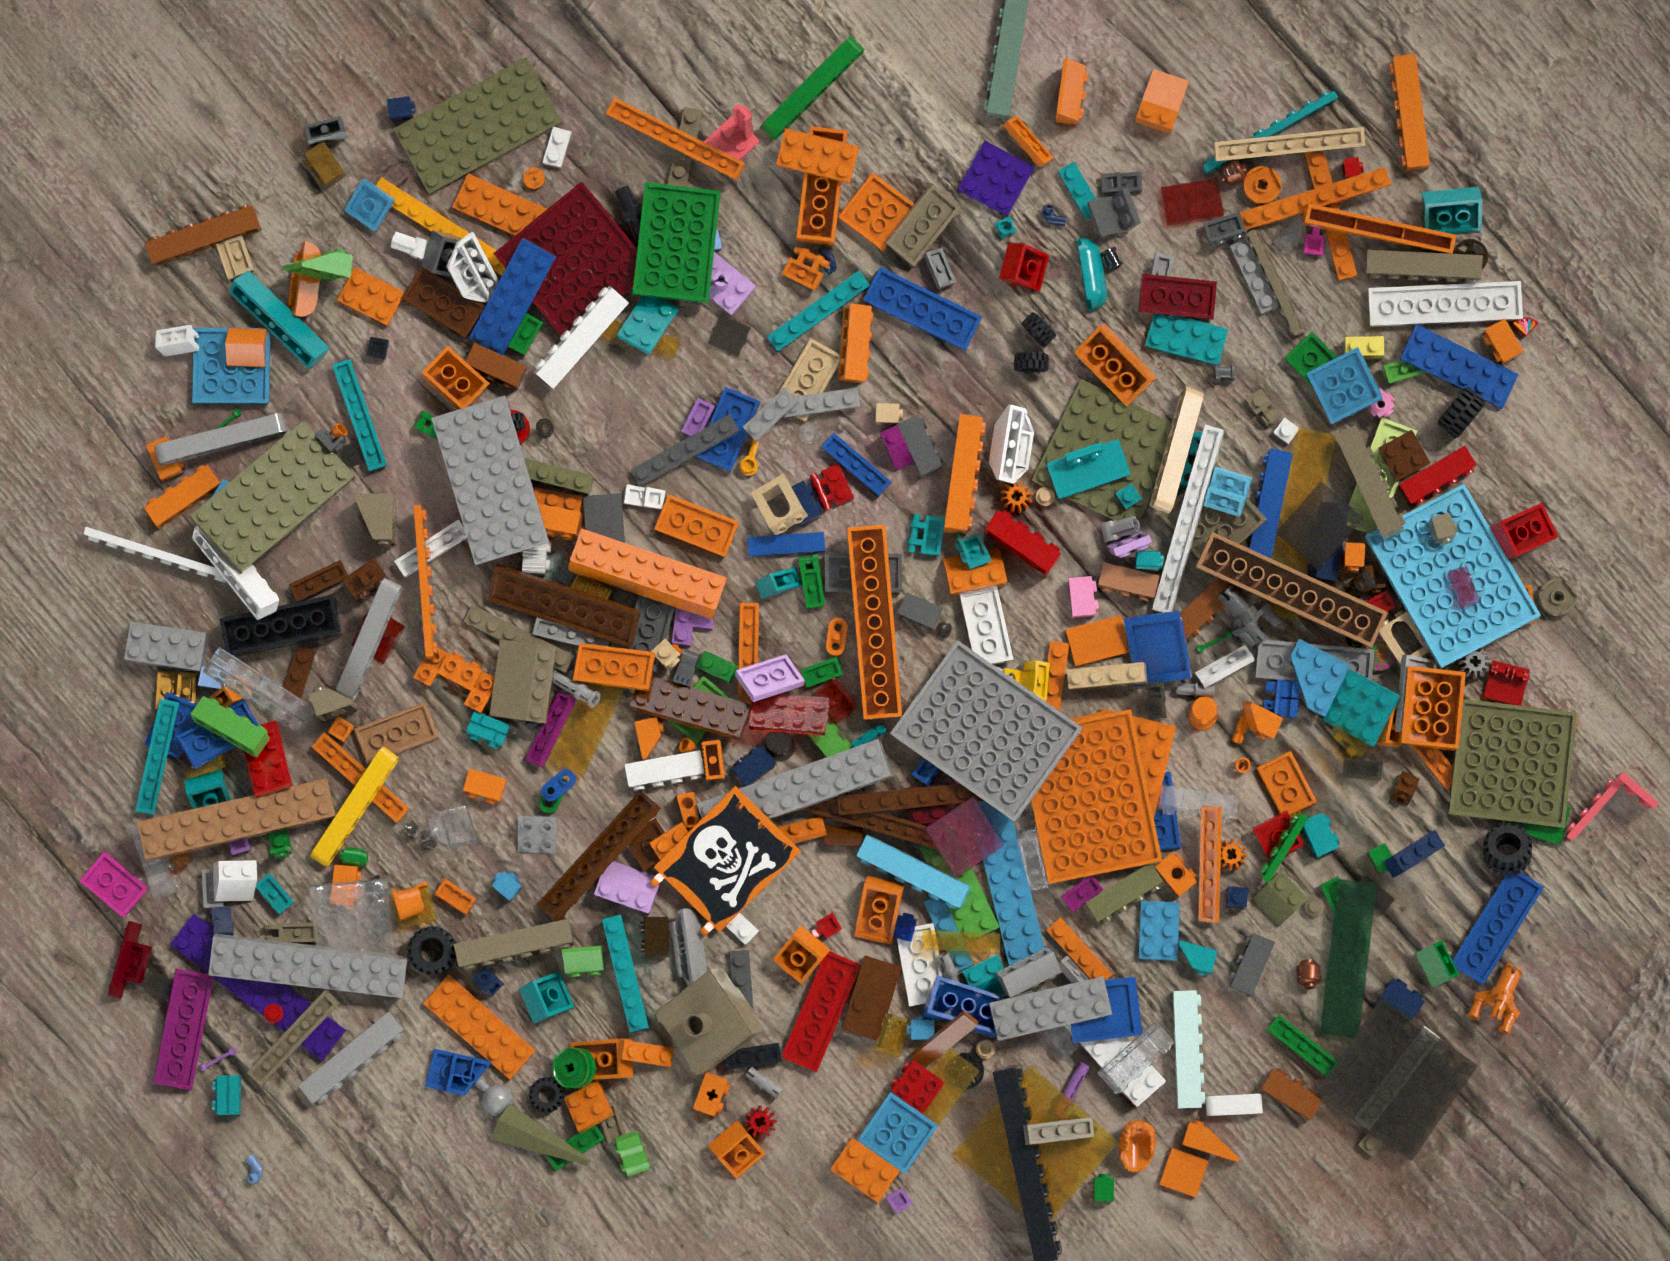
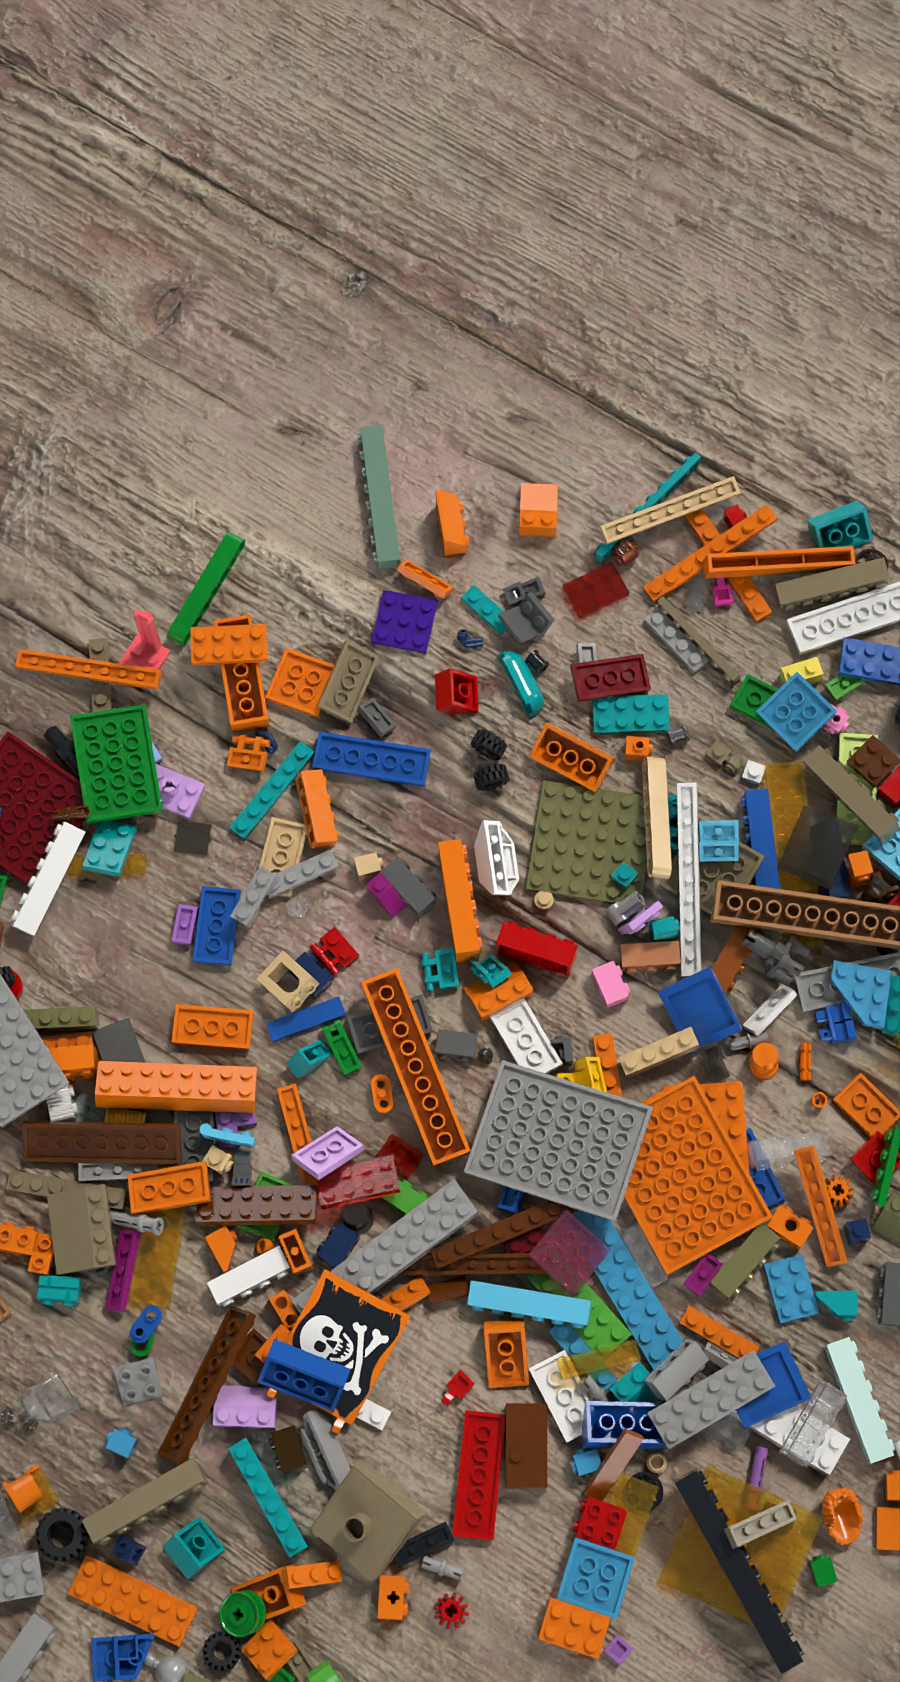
camera: 20 degrees left, 10 degrees down
orange plate [434,878,477,916] -> none
orange brick [463,768,508,805] -> none
clear smoke bush [536,418,554,438] -> none
bright green slope [562,946,605,977] -> none
white slope [623,484,666,510] -> none
dark grey plate [631,414,740,487] -> none
green plate [696,651,739,684] -> none
orange slope [708,1120,766,1179] -> none
dark grey plate [730,950,753,1008] -> none
light orange plate [739,438,760,476] -> none
orange brick [772,925,830,984] -> none
green plate [801,657,843,688] -> none
blue plate [821,432,892,497] -> none
teal axle [851,723,886,748] -> none
clear yellow plate [876,1013,910,1058] -> none
clear blue bracket [893,913,917,943] -> none
teal plate [995,217,1017,239] -> none
orange gear [1001,481,1033,513] -> none
teal bracket [1047,439,1131,499] -> none
orange tile [1065,615,1130,667] -> none
green hinge [1197,631,1234,652] -> none
dark grey bracket [1203,212,1247,247] -> none
orange slope [1242,701,1283,740] -> none
orange plate [1243,166,1281,205] -> none
orange brick [1389,54,1430,172] -> none
none -> reddish brown pin [52,805,90,823]
none -> medium azure plate [200,1124,256,1148]
none -> blue slope [258,1339,350,1412]
none -> dark grey bracket [551,1036,573,1066]
none -> orange brick [625,736,653,761]

